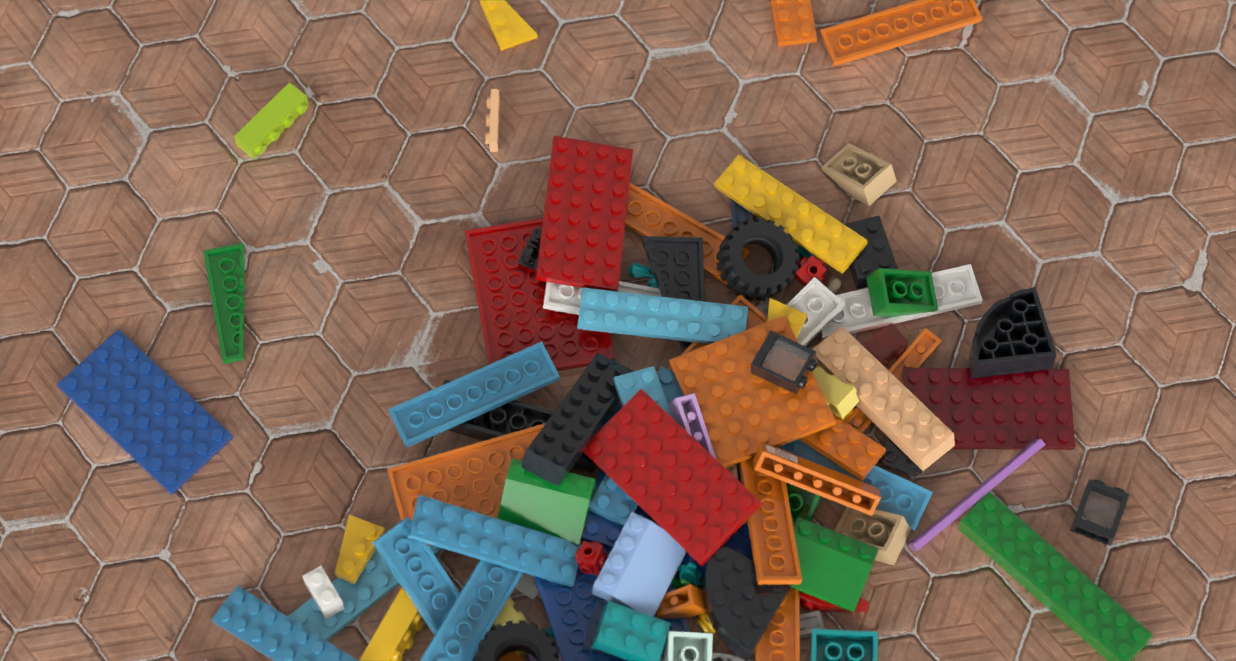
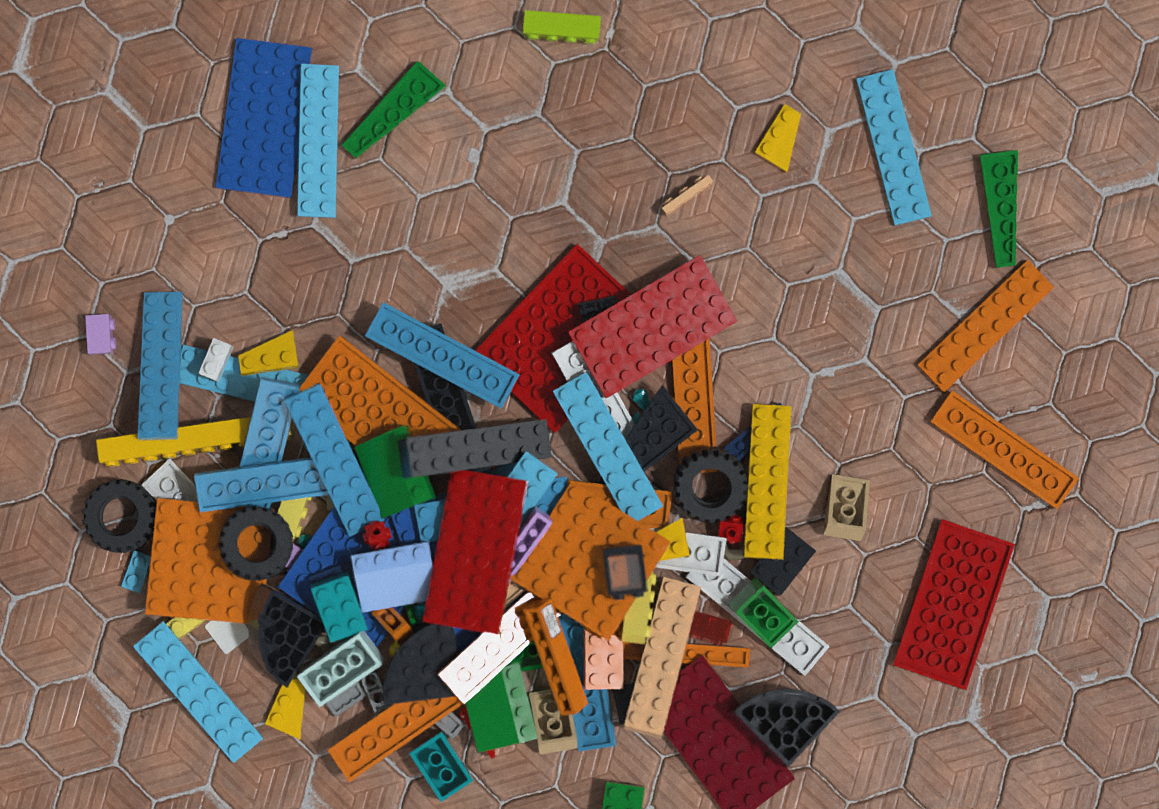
camera: 55 degrees right, 20 degrees up
medium lavender tile [908,439,1046,551] -> none
none -> medium azure plate [297,64,339,218]
none -> red plate [893,519,1015,690]

